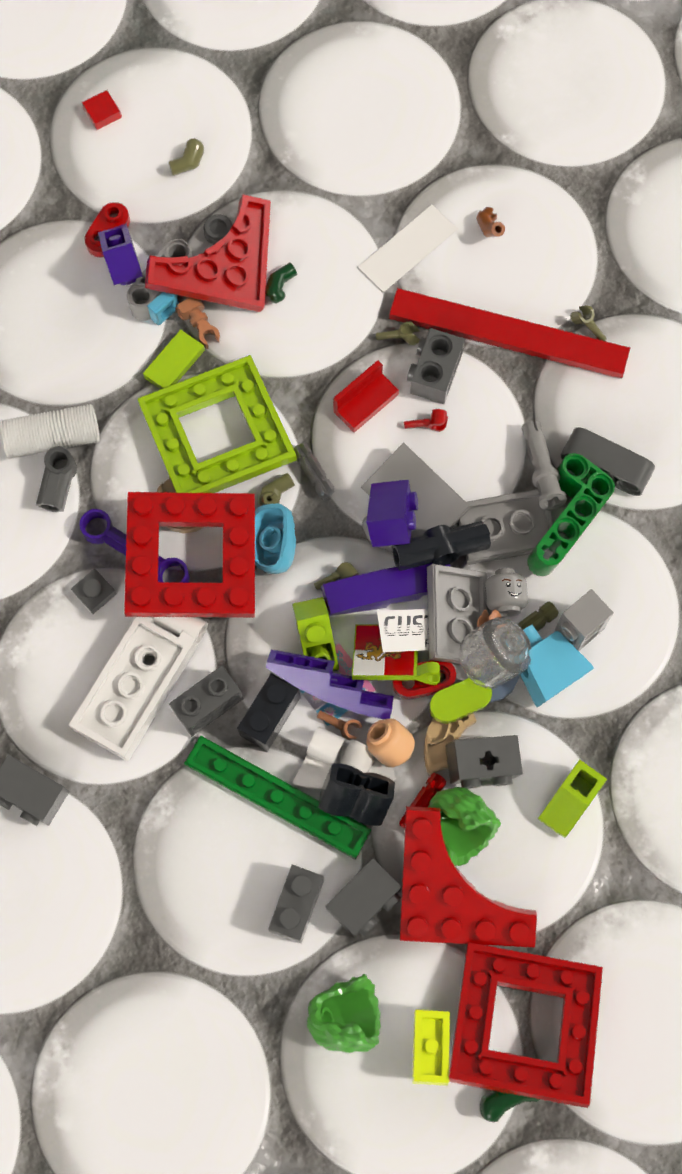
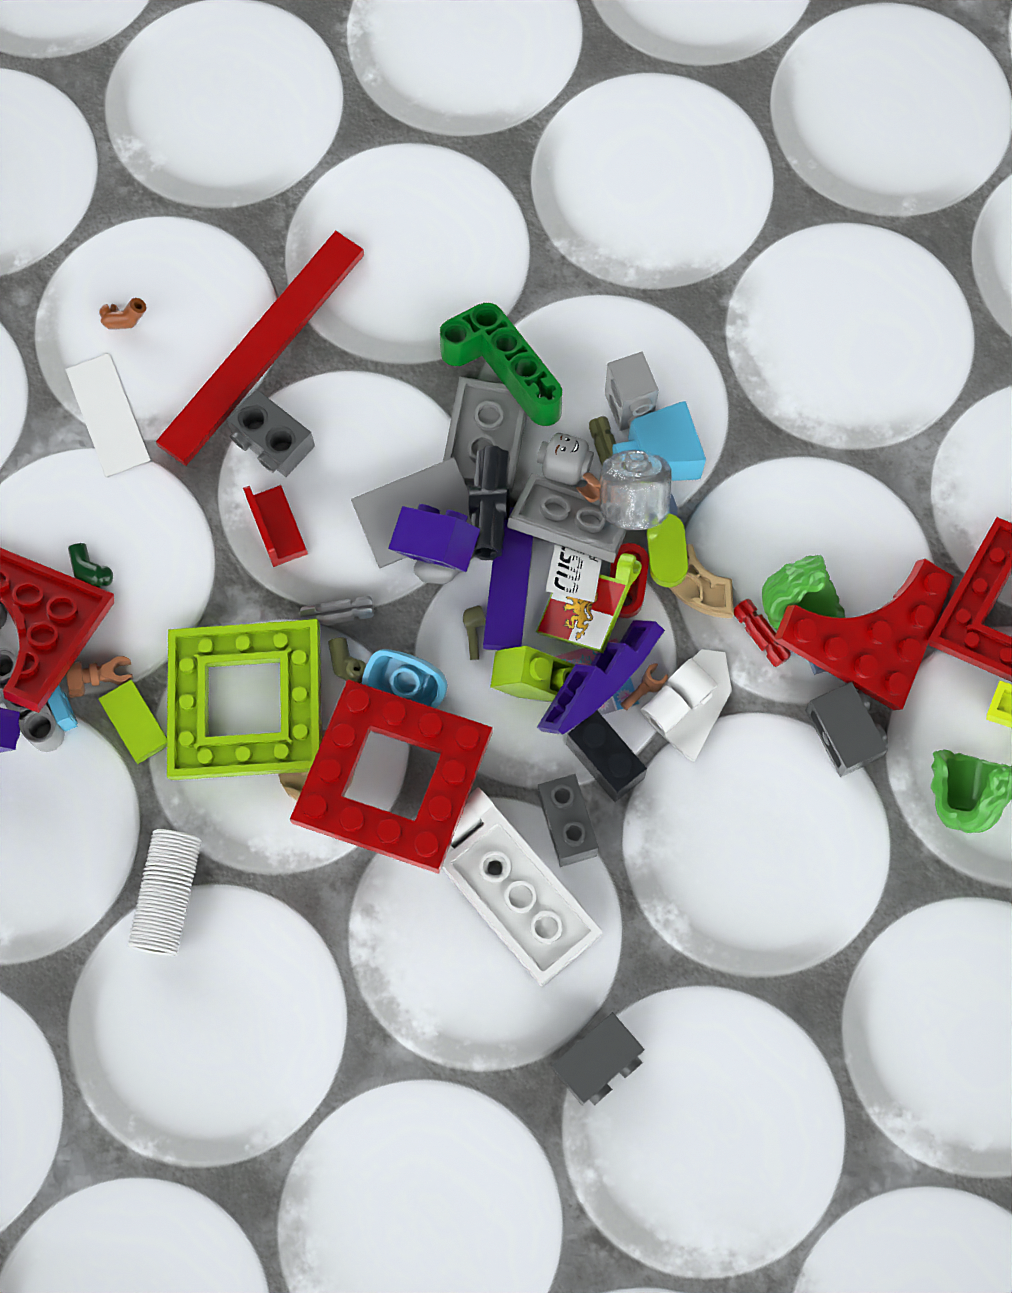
camera: 70 degrees left, 0 degrees up
dark grey piece [36,446,77,512] -> none
dark grey plate [71,569,117,614] -> none
dark purple piece [79,509,190,583] -> none
green tile [184,735,372,860] -> none
dark grey brick [268,864,324,944] -> none
black brick [318,763,395,826] -> none
light nougat head [366,719,415,767] -> none
olive hand [376,322,420,345] -> none
red hand [404,409,448,432] -> none
dark grey brick [445,735,523,789] -> none
light grey pin [521,420,567,510] -> none
lime slope [538,759,607,838] -> none
dark grey beam [560,427,655,496] -> none
olive hand [571,305,607,341] -> none

